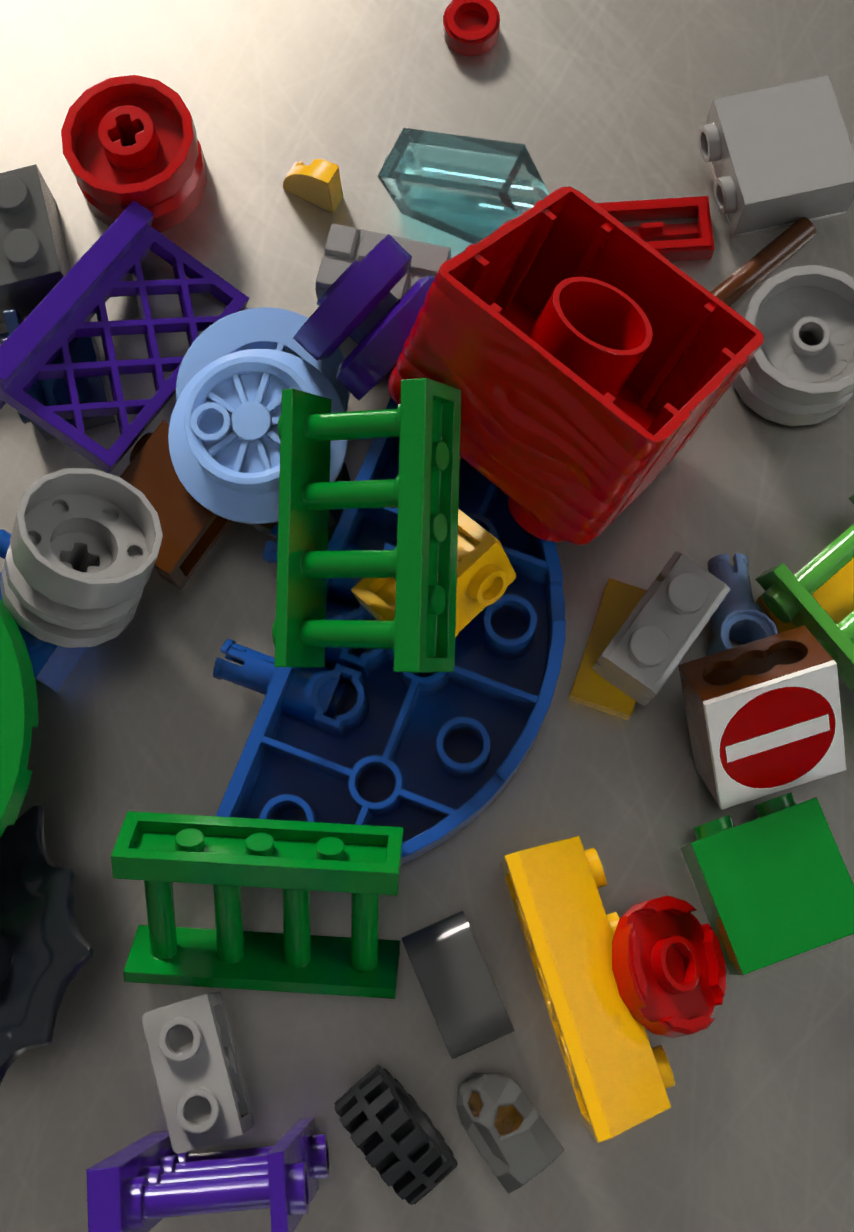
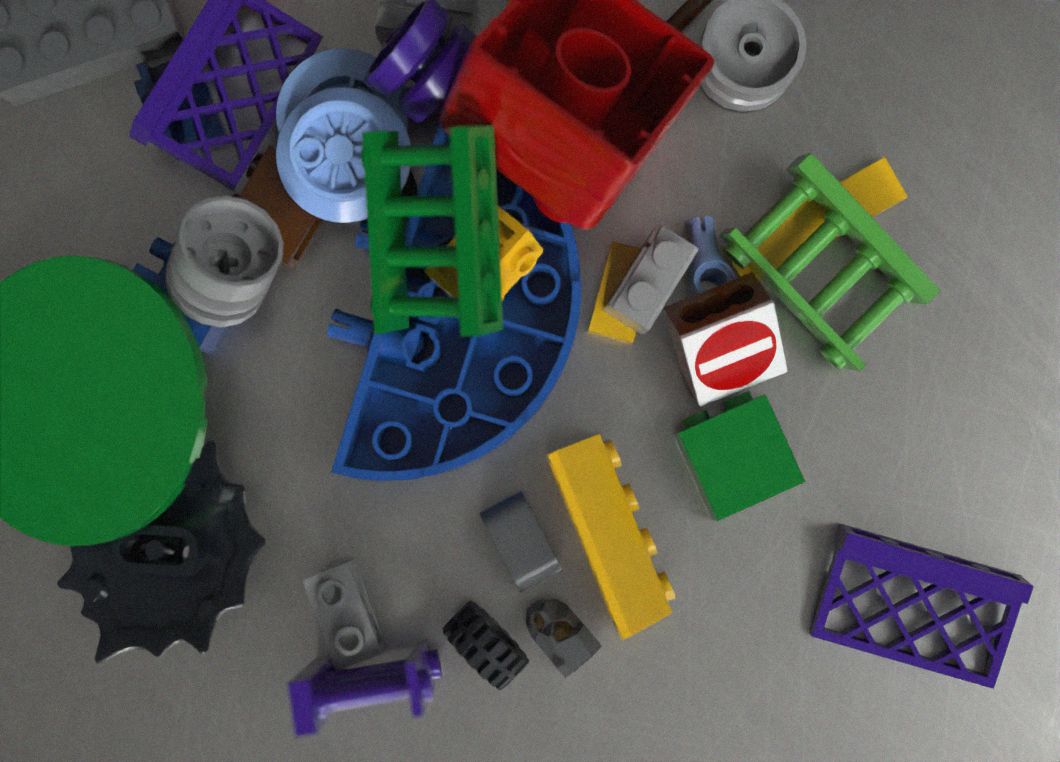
camera: 15 degrees left, 10 degrees up
green fence [111,811,404,999] -> none
red tile [612,895,727,1038] -> none

